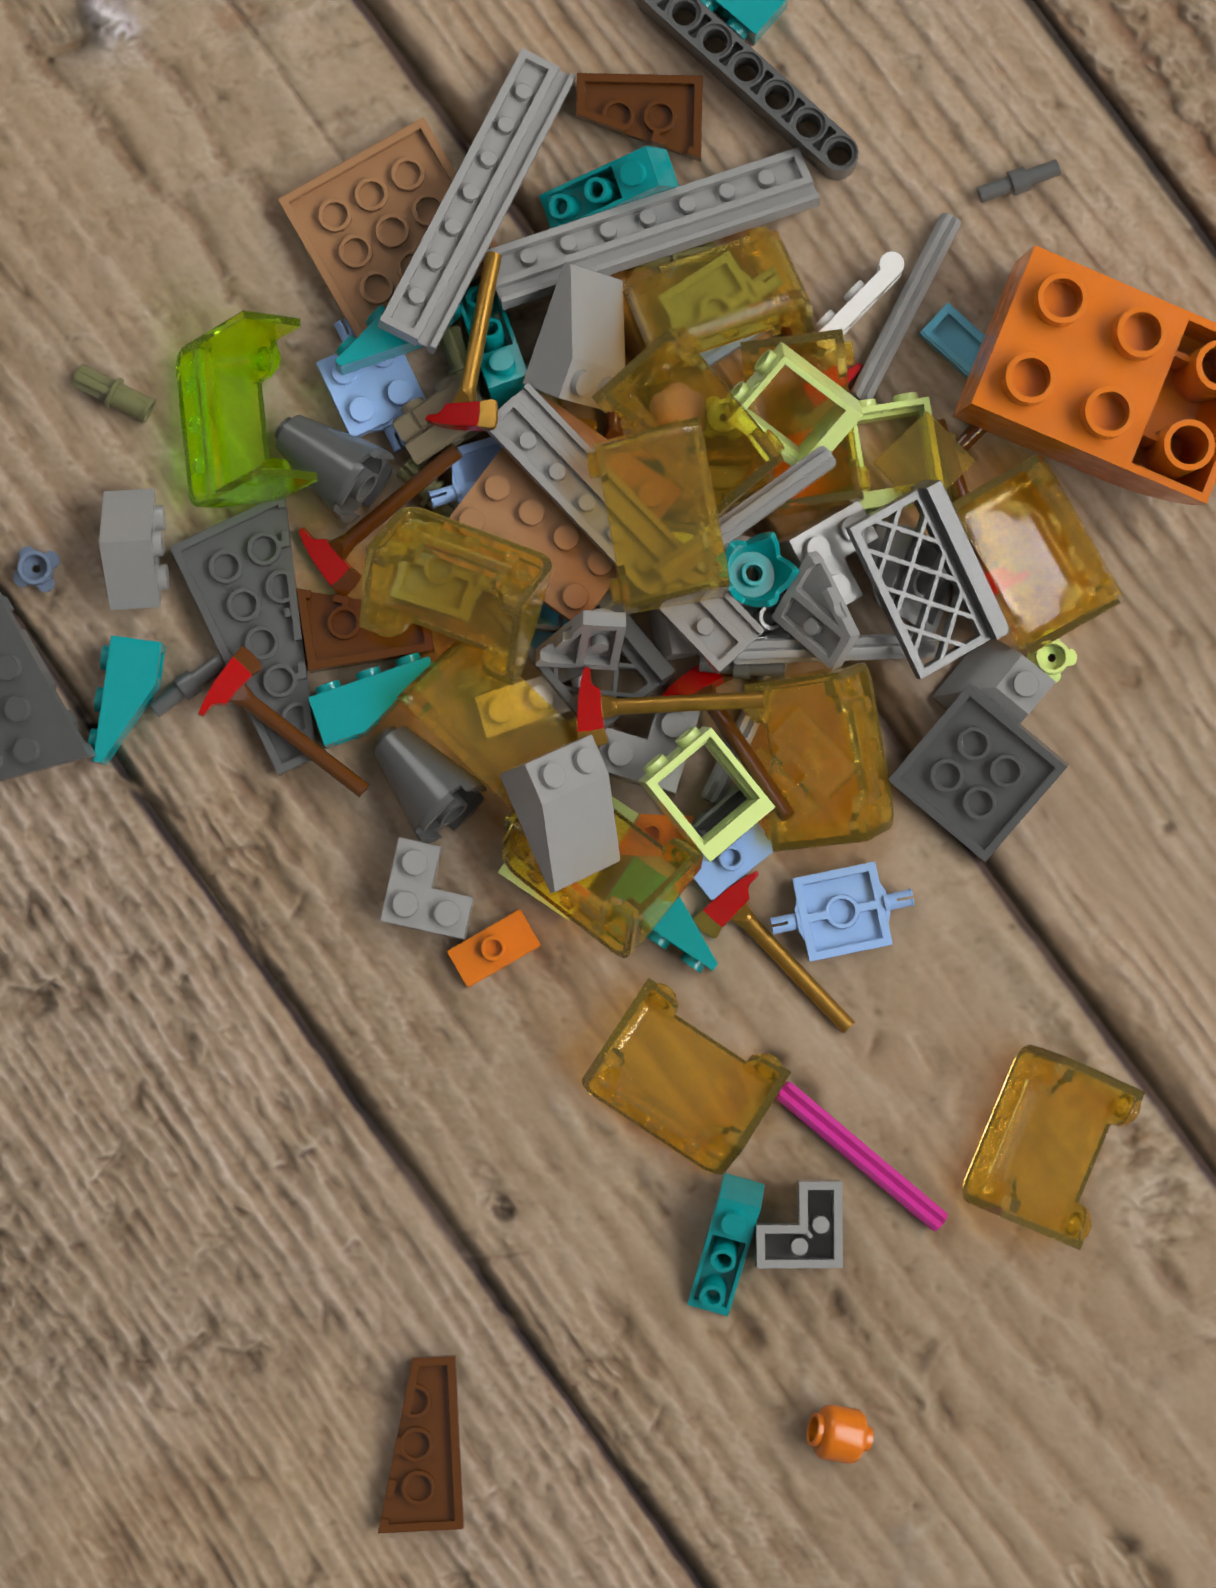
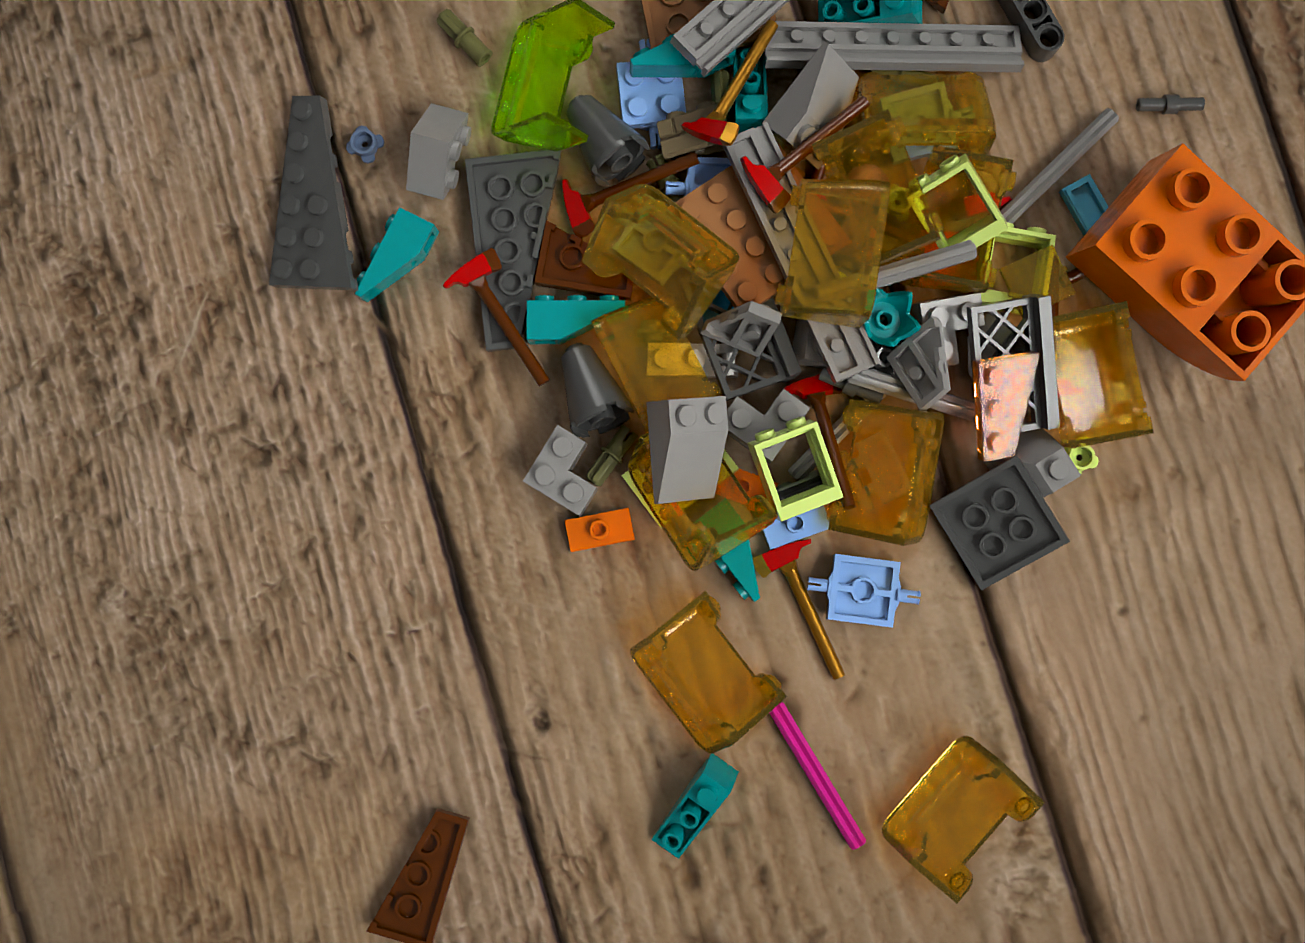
camera: 25 degrees right, 0 degrees up
dark grey bar [149,654,226,717] -> none
pearl gold piece [577,667,765,747] -> none
light grey brick [754,1179,843,1269] -> none
white plate [813,251,904,355] -> none
none -> olive axle [586,425,638,487]
none -> reddish brown piece [740,96,870,214]
none -> clear orange wing [972,351,1040,462]

